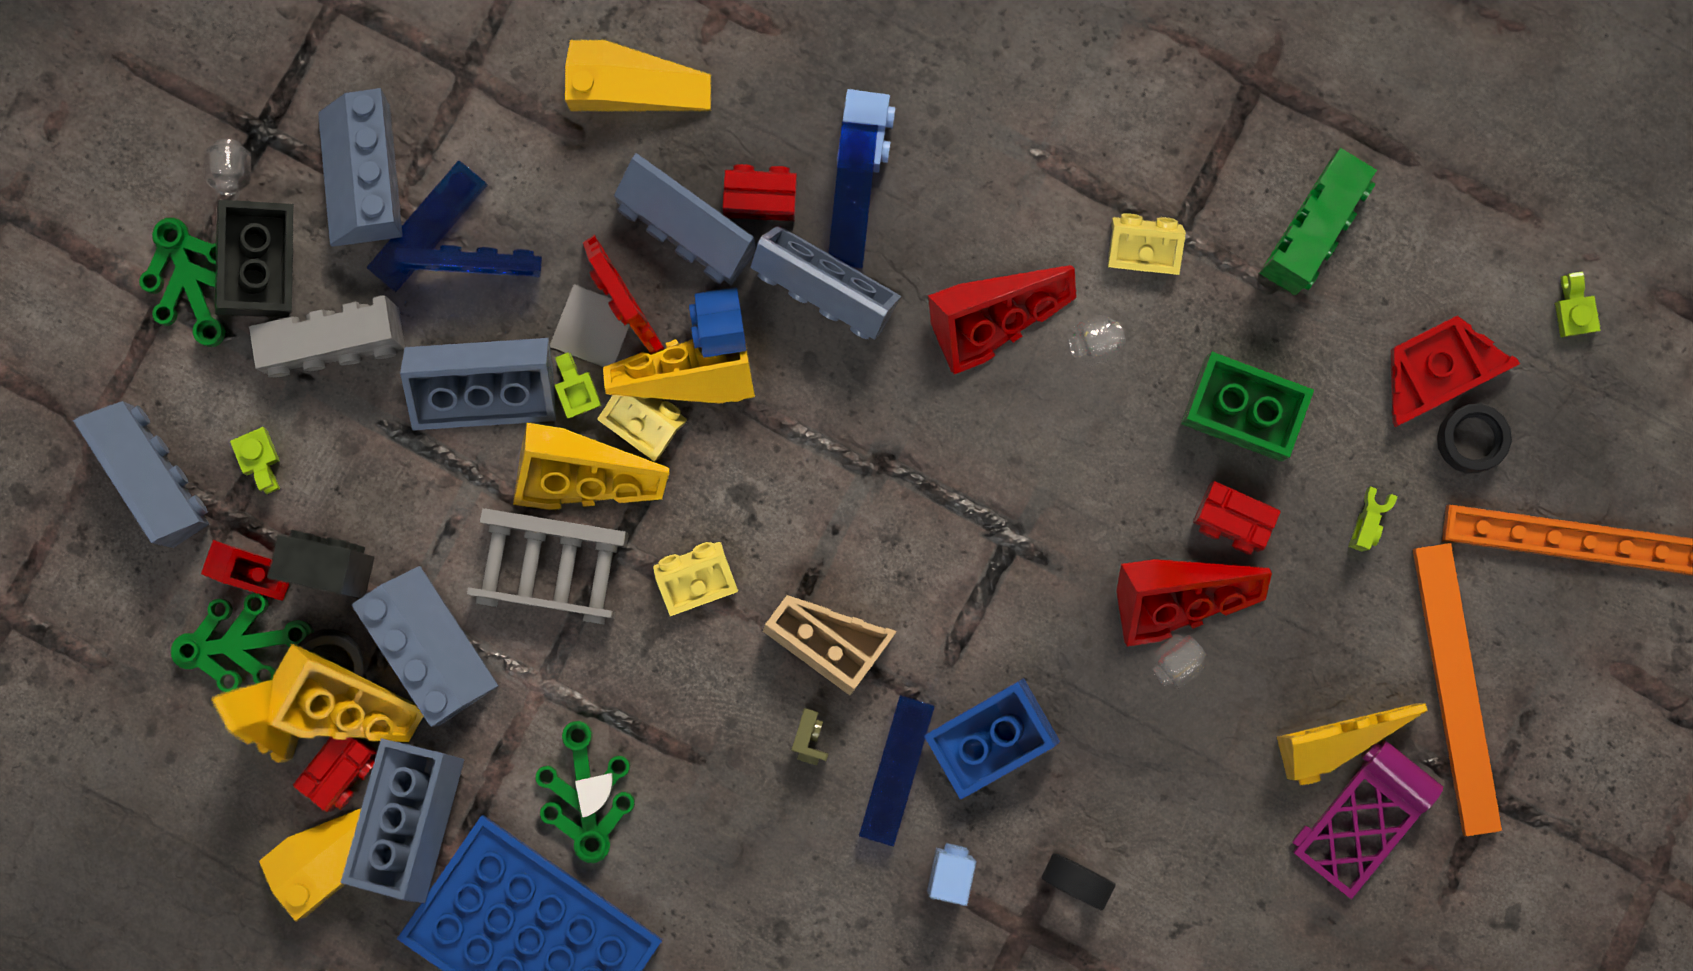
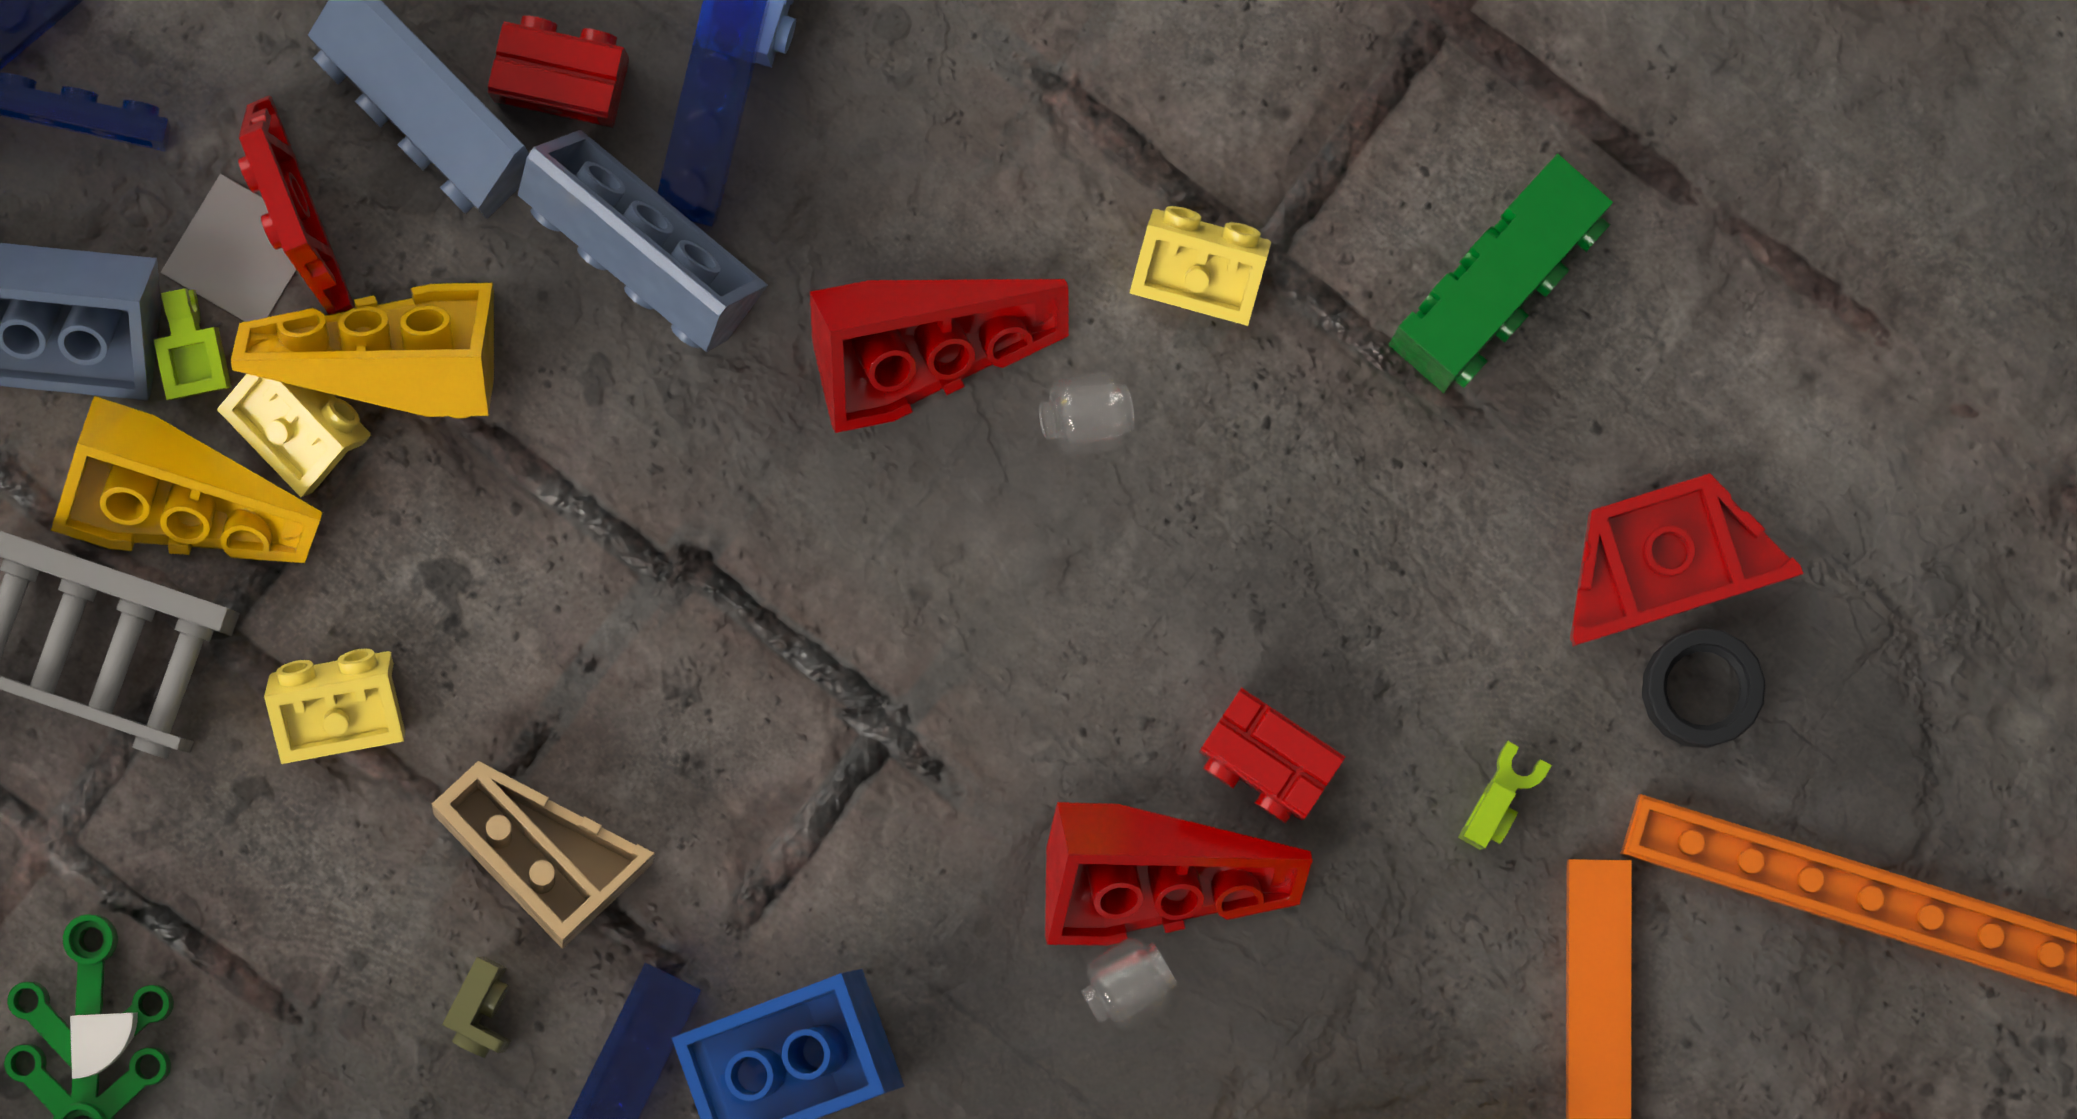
camera: 15 degrees right, 0 degrees up
blue brick [689,287,747,358] -> none
green brick [1181,351,1314,462] -> none
lime plate [1555,272,1600,338] -> none

